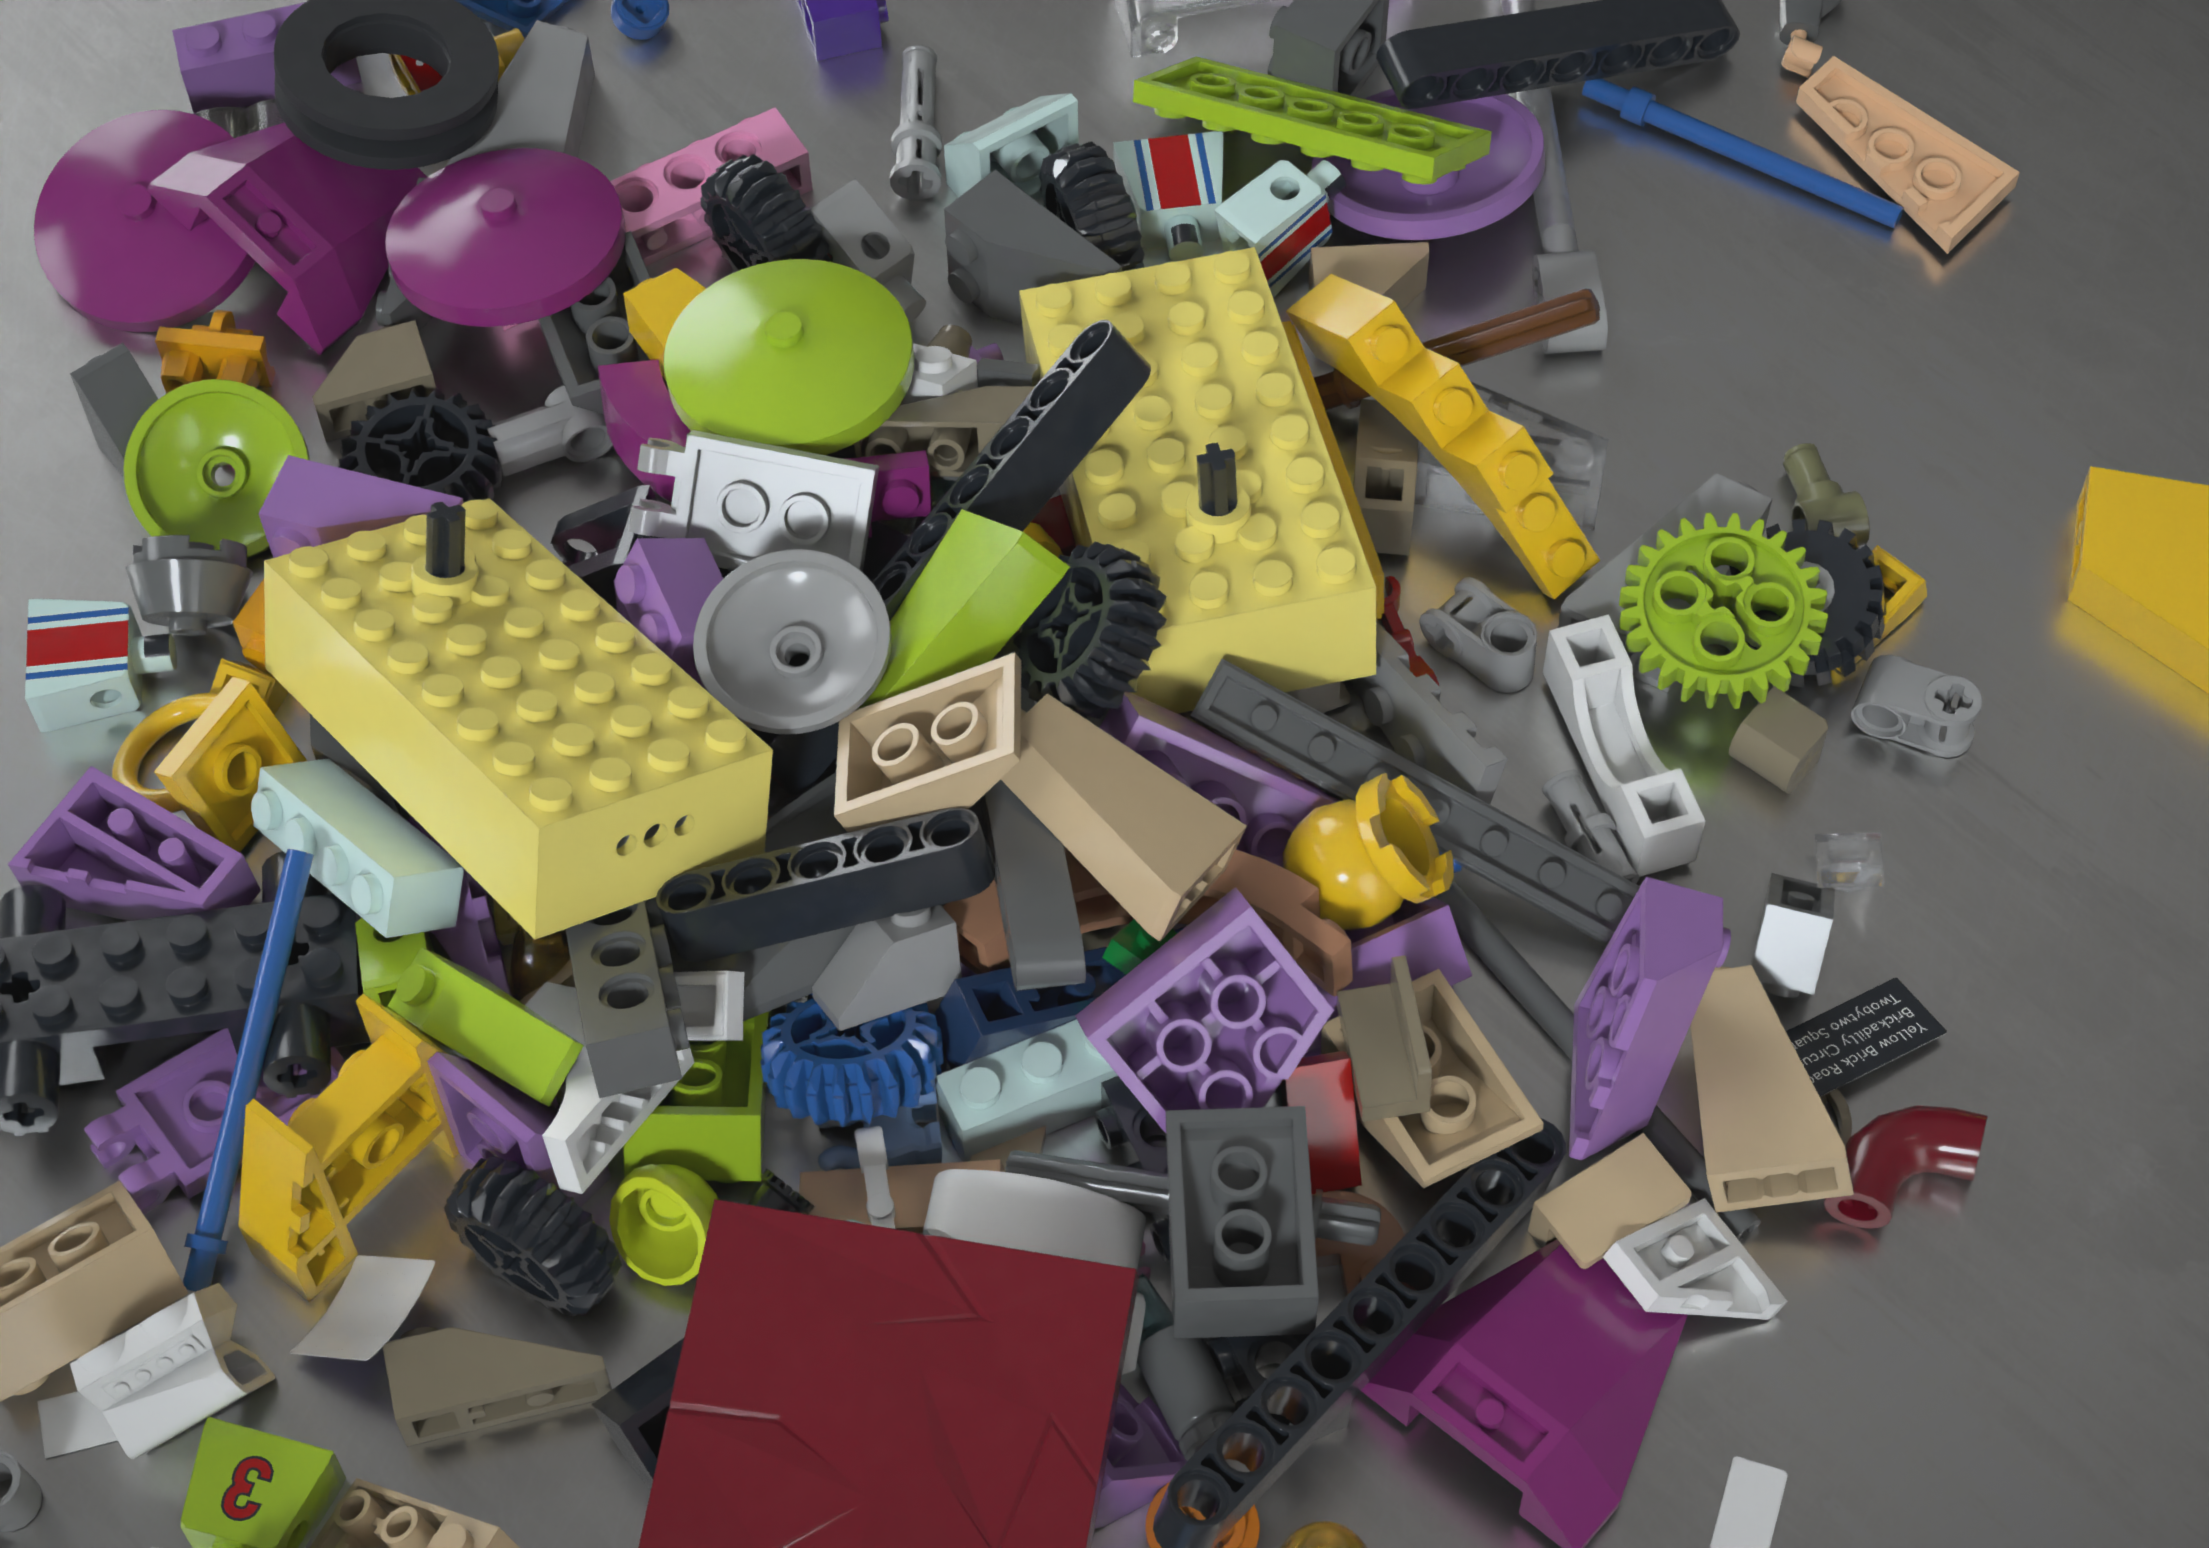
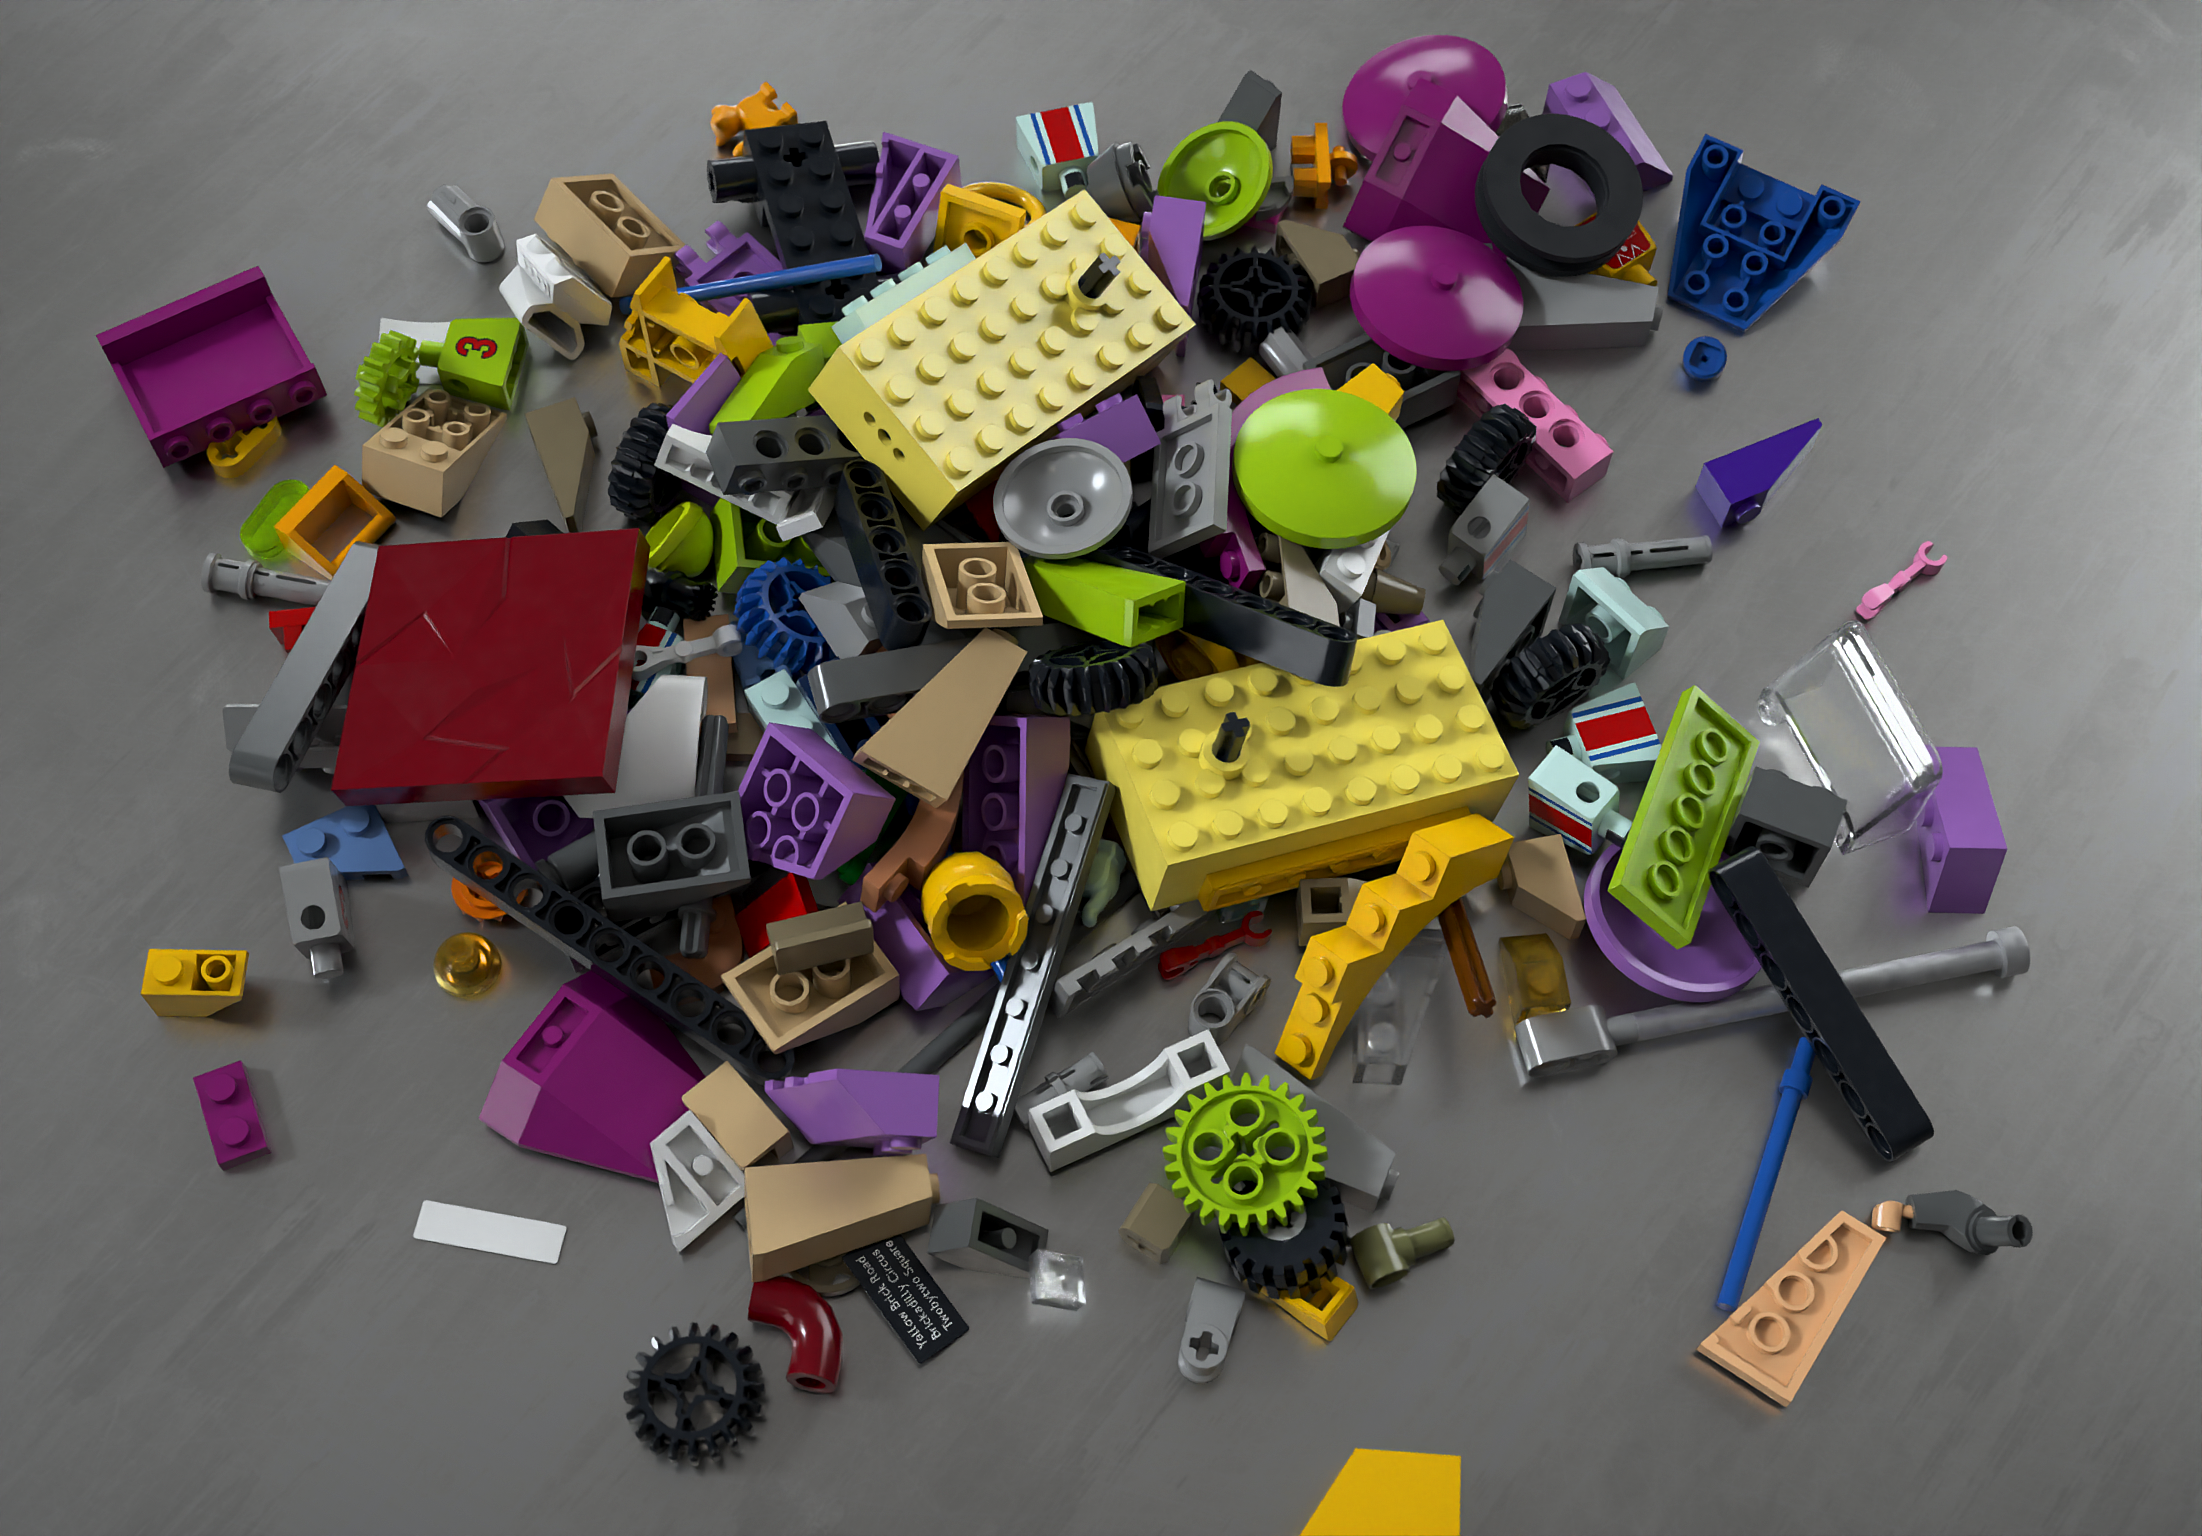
camera: 80 degrees right, 5 degrees up
white sticker [290,1255,436,1361] -> none
none -> black gear [623,1322,766,1466]
none -> yellow tile [1219,357,1276,406]
none -> clear yellow slope [1499,933,1571,1029]

